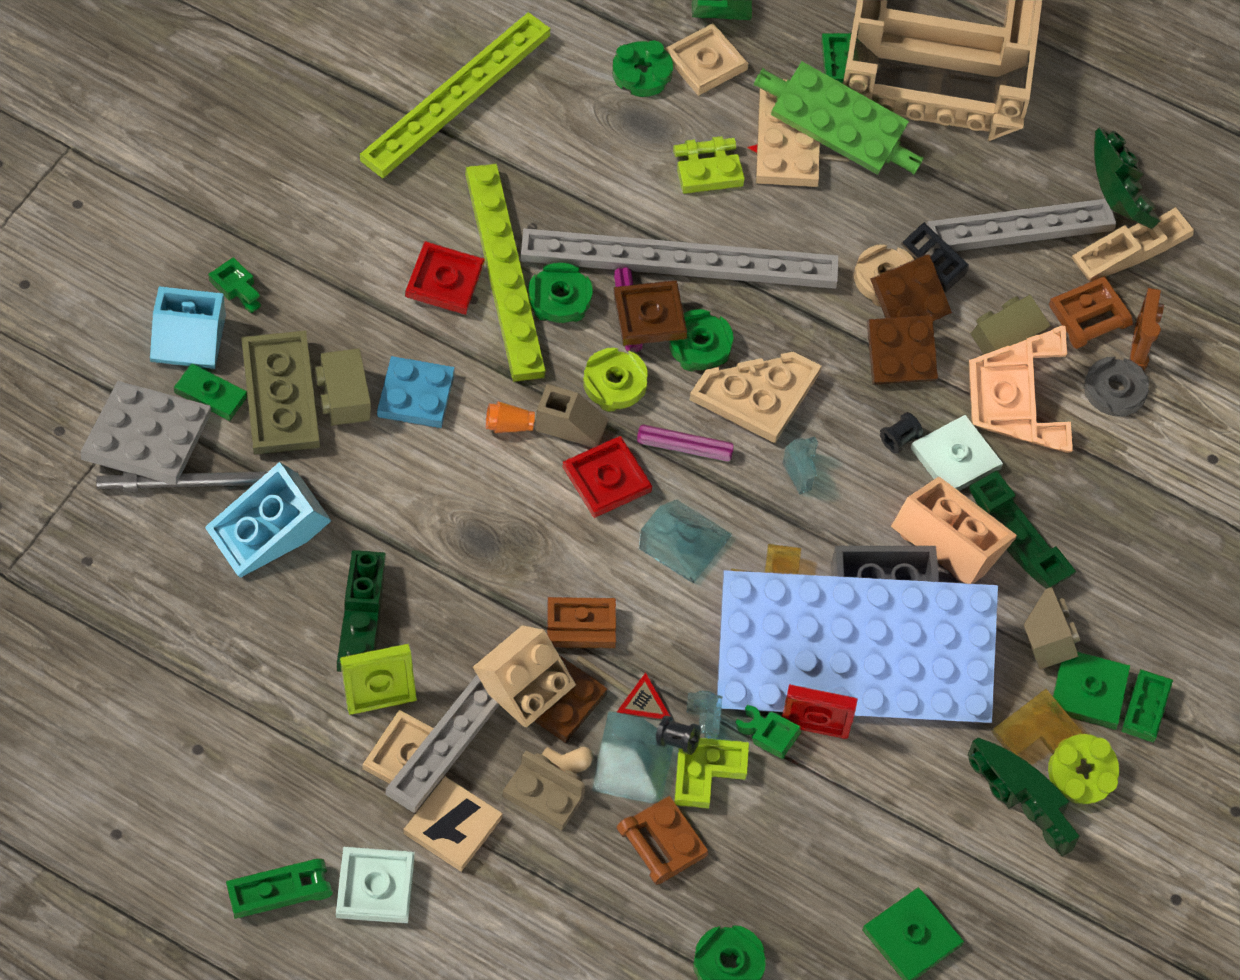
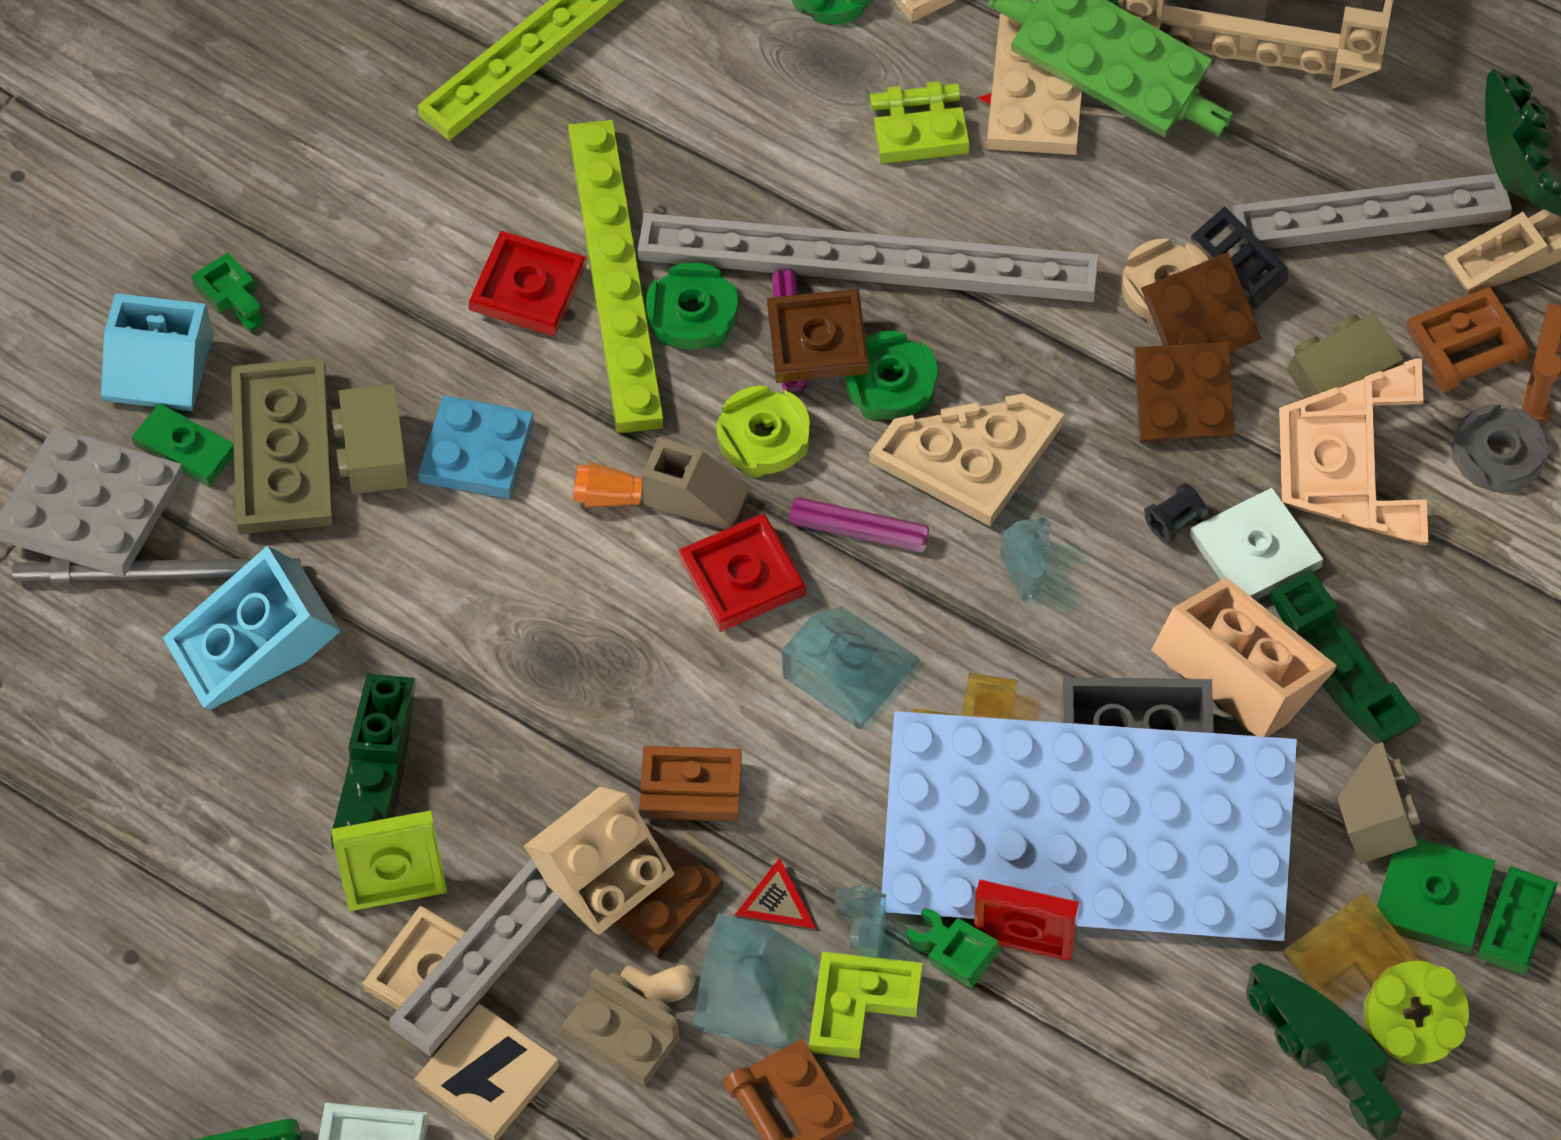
camera: 10 degrees right, 0 degrees up
black bush [656,716,701,755] -> none

